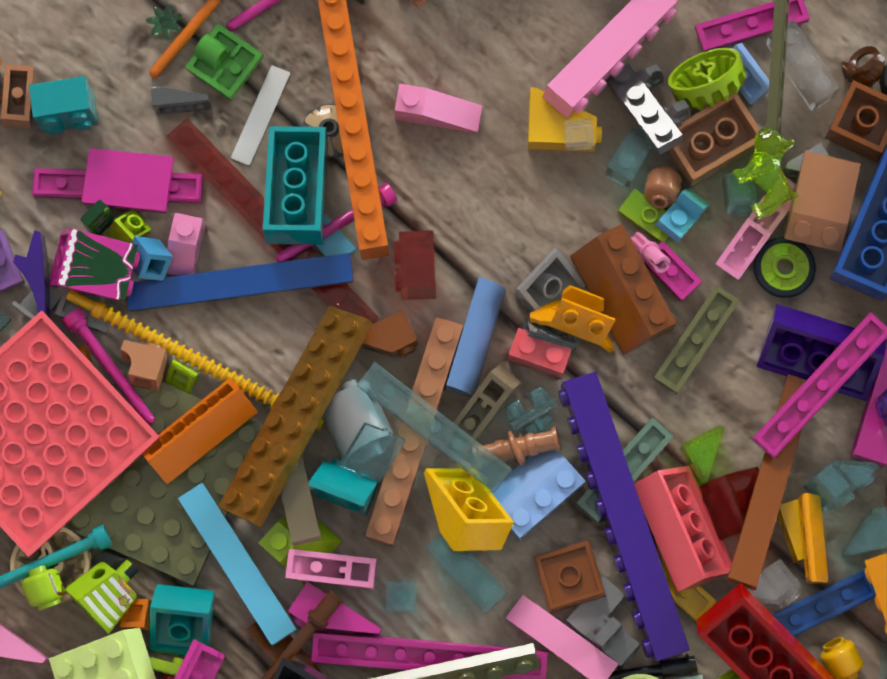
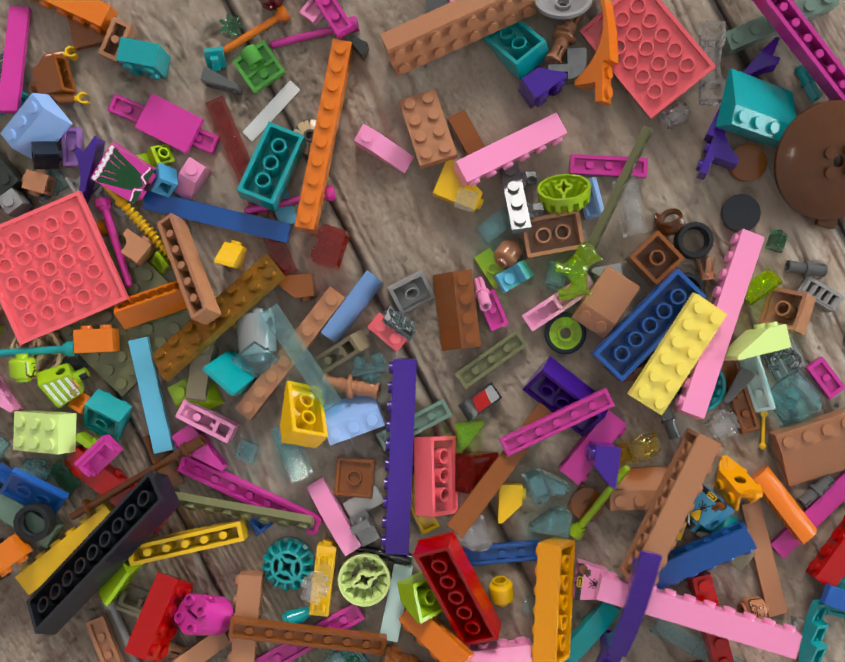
camera: 20 degrees right, 10 degrees up
dark green tile [80,200,115,235] -> none
light orange piece [530,285,615,353] -> none
light orange slope [798,493,829,584] -> none
none -> orange brick [73,325,120,353]
none -> nougat brick [157,213,222,325]
none -> teal tile [204,46,227,71]
none -> yellow slope [214,240,247,270]
none -> nougat plate [399,89,458,169]
none -> dark orange tile [447,109,485,156]
none -> slope [458,382,502,421]

